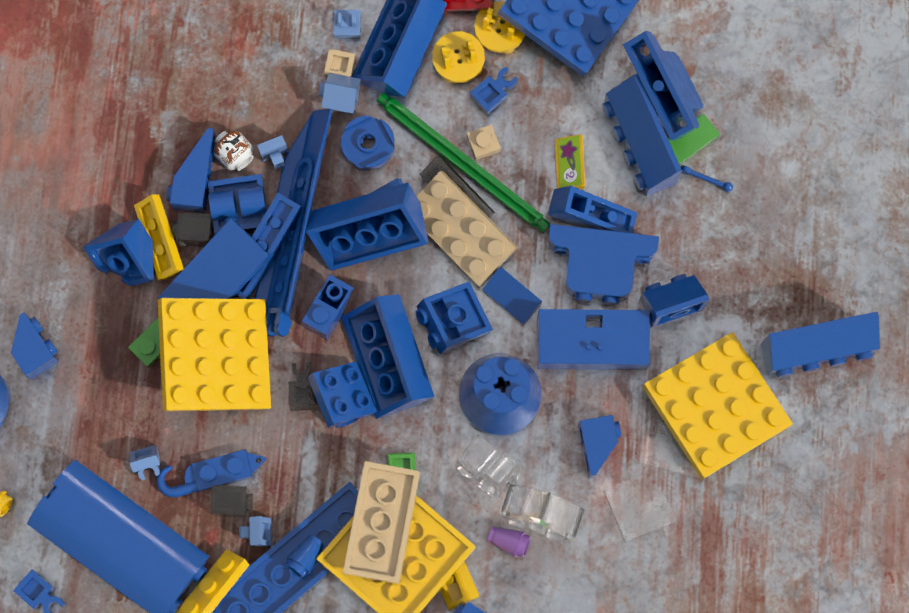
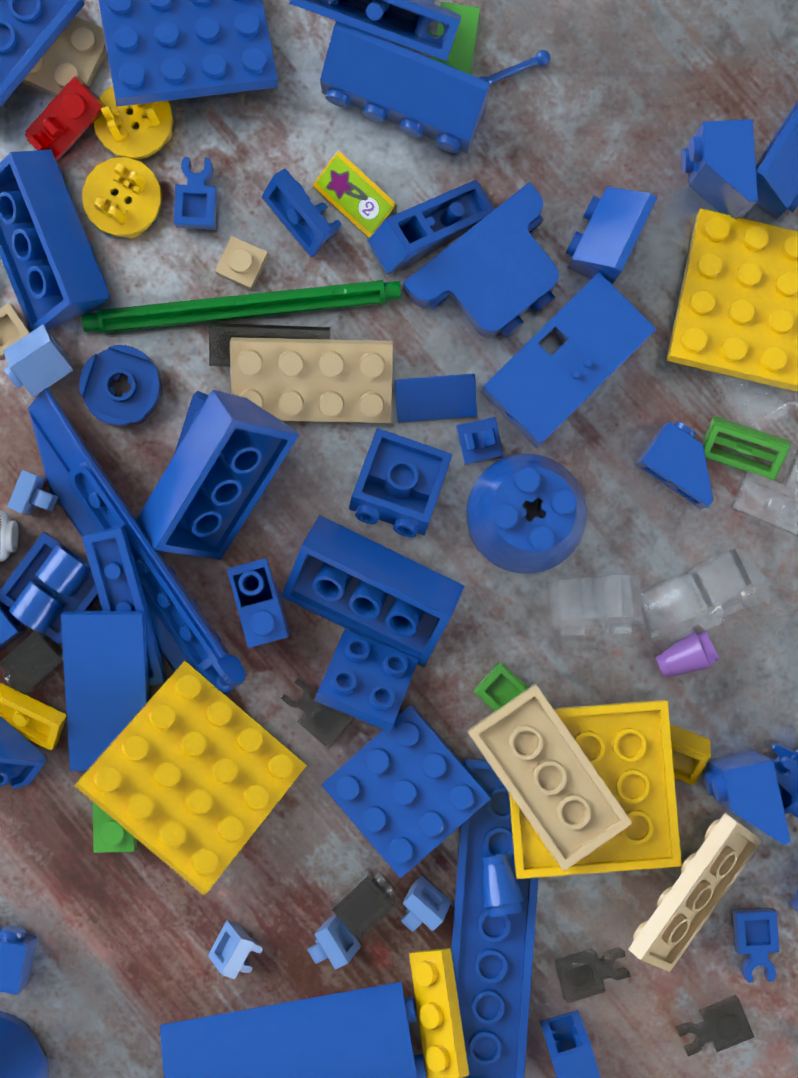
camera: 40 degrees left, 10 degrees up
blue plate [157,449,267,497] -> none
none -> blue plate [261,168,341,258]
none -> medium blue tile [307,912,361,970]
none -> blue plate [322,704,493,879]
none -> blue tile [456,417,504,465]
none -> blue slope [681,119,758,219]
none -> bright green tile [703,416,791,481]

